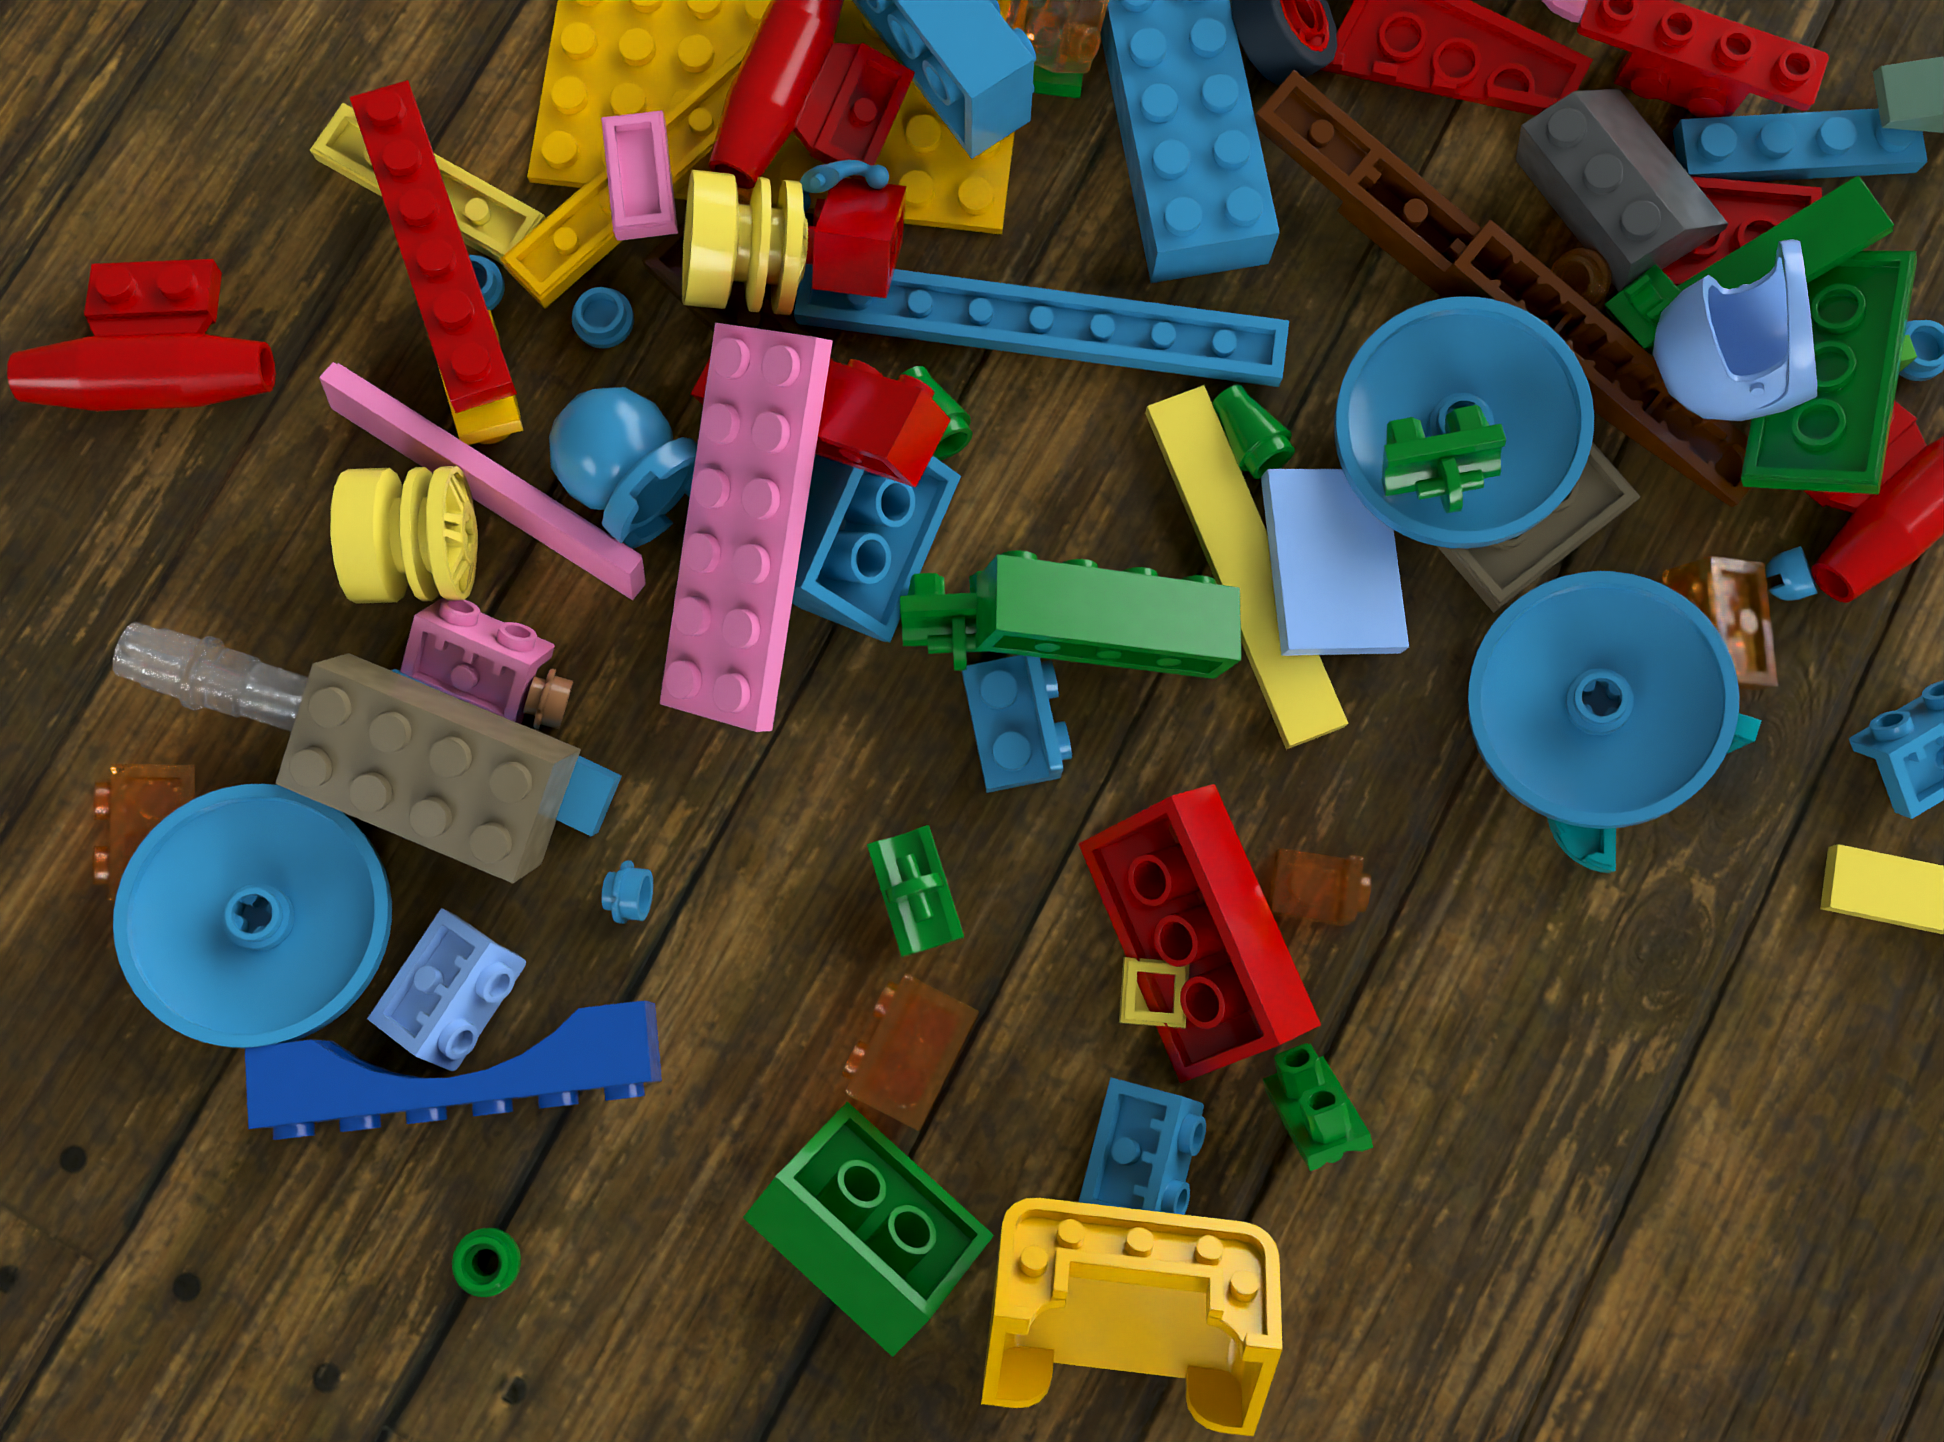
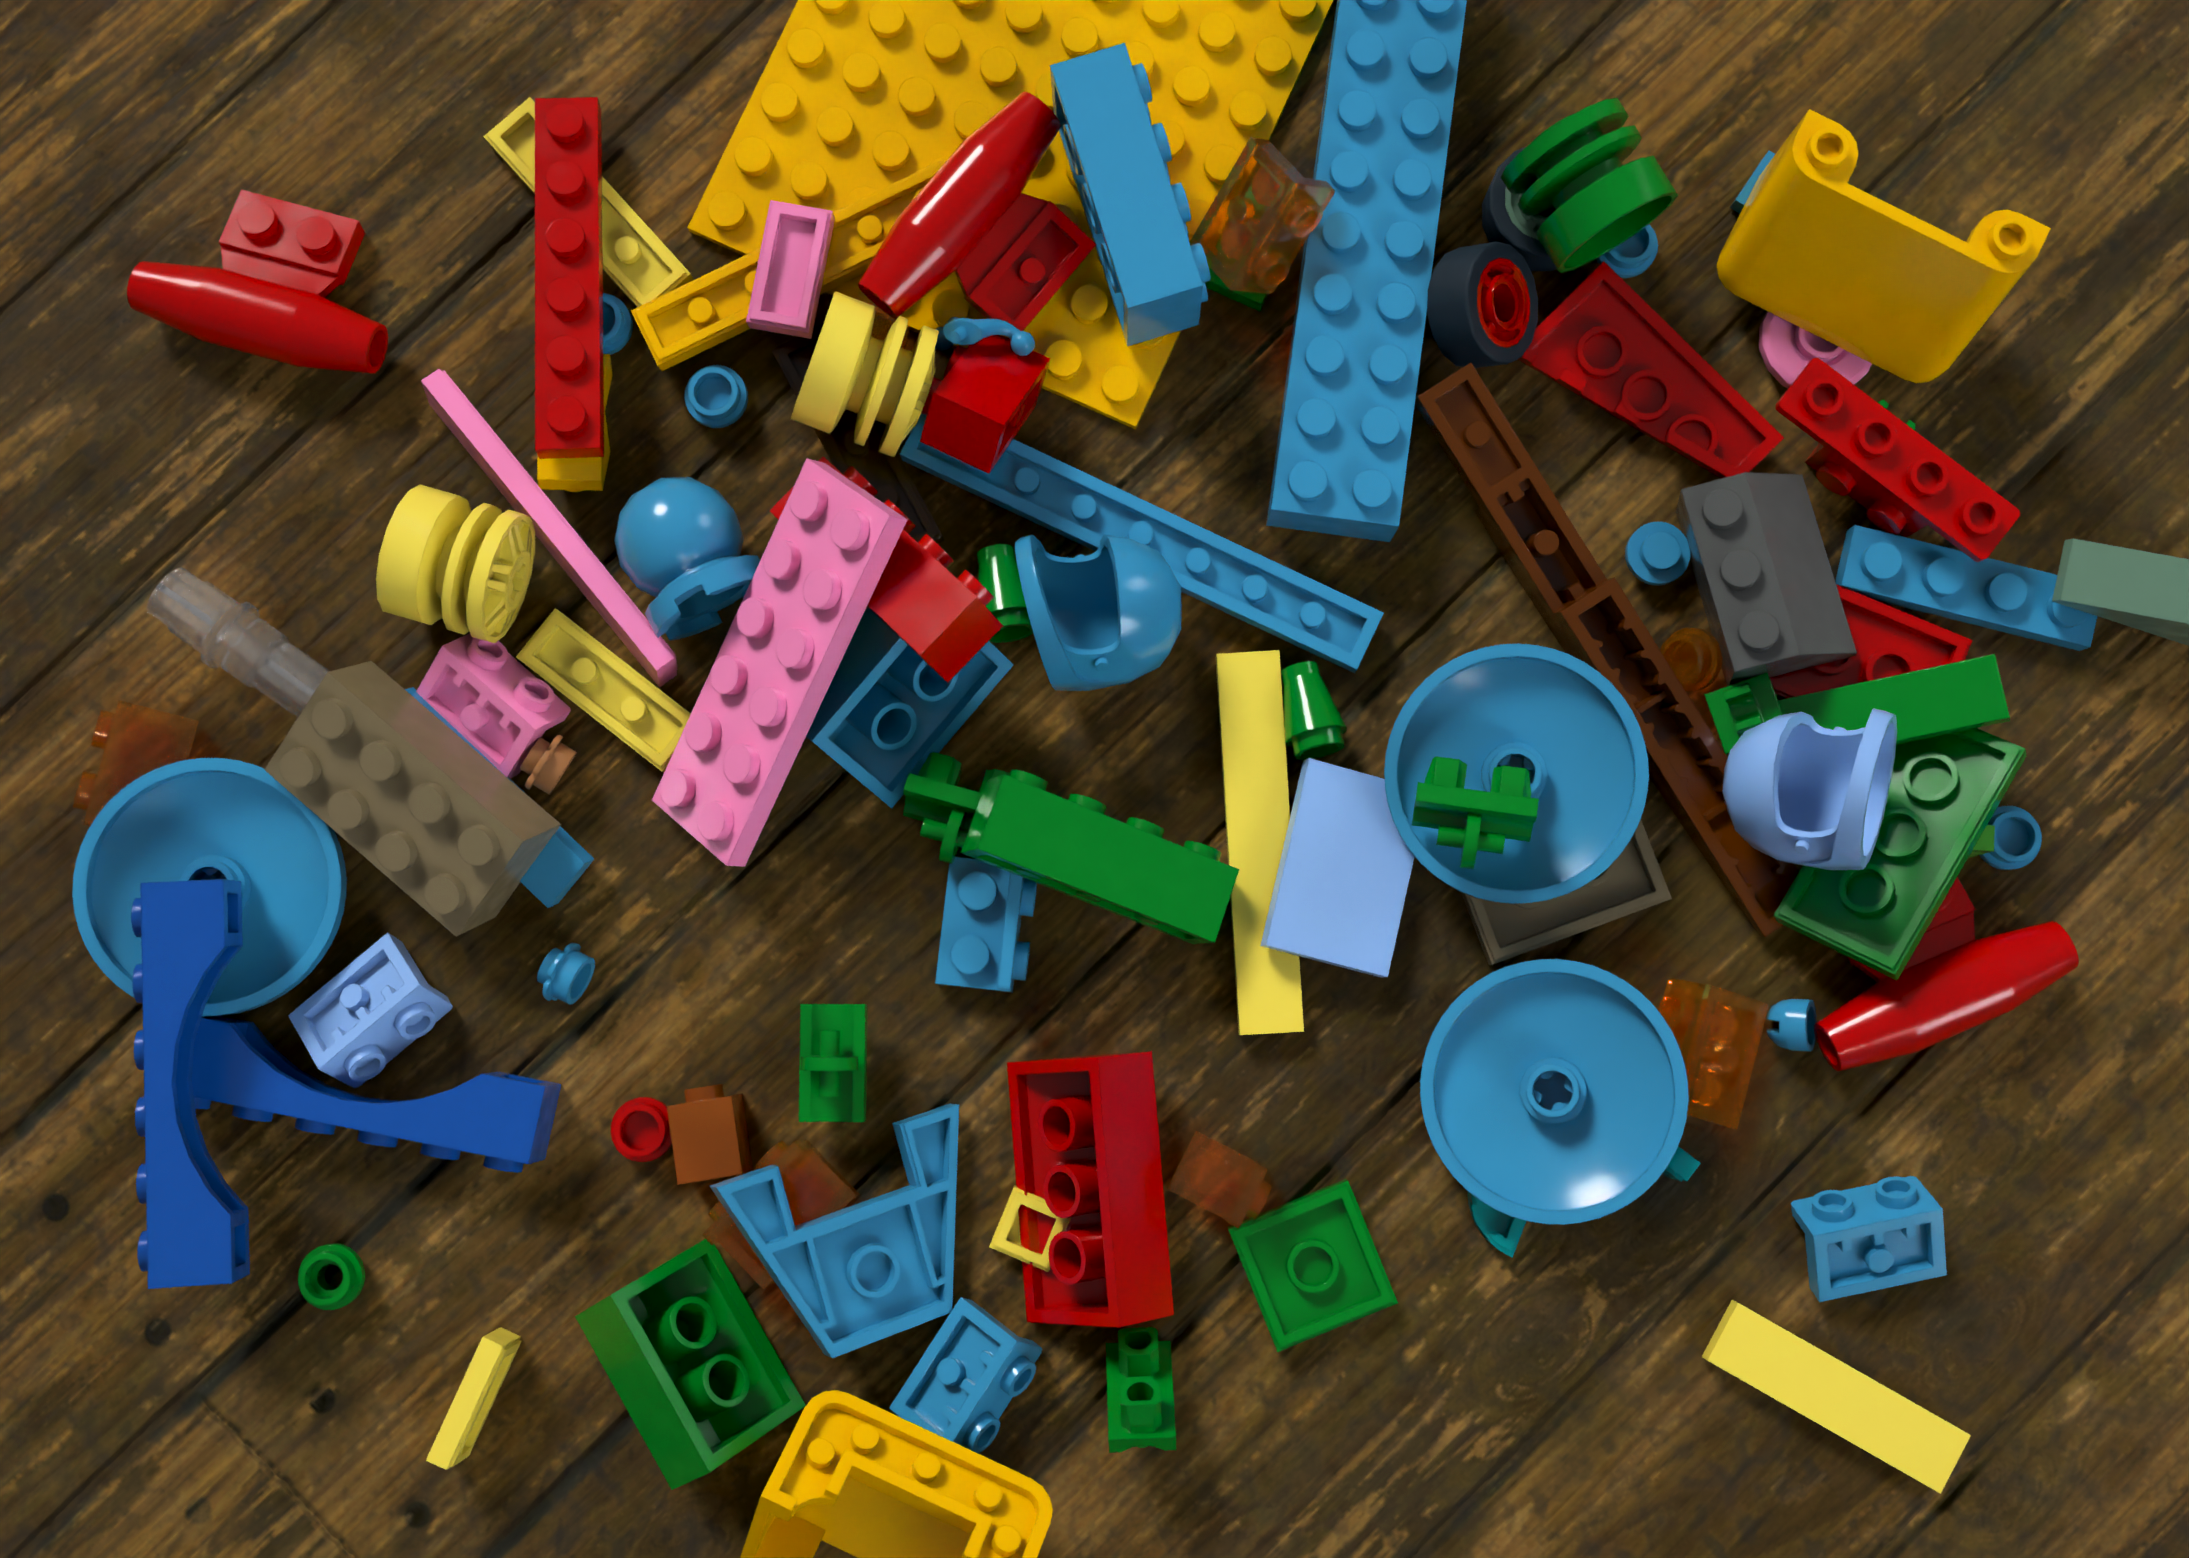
camera: 25 degrees right, 5 degrees up
none -> blue arch [131,879,250,1289]
none -> light yellow tile [426,1327,522,1470]
none -> light yellow tile [516,608,691,773]
none -> red plate [611,1097,672,1162]
none -> dark orange brick [667,1084,753,1185]
none -> dark azure wing [710,1103,959,1358]
none -> dark azure piece [1015,534,1182,691]
none -> green tile [1227,1179,1398,1352]
none -> dark azure plate [1625,522,1691,586]

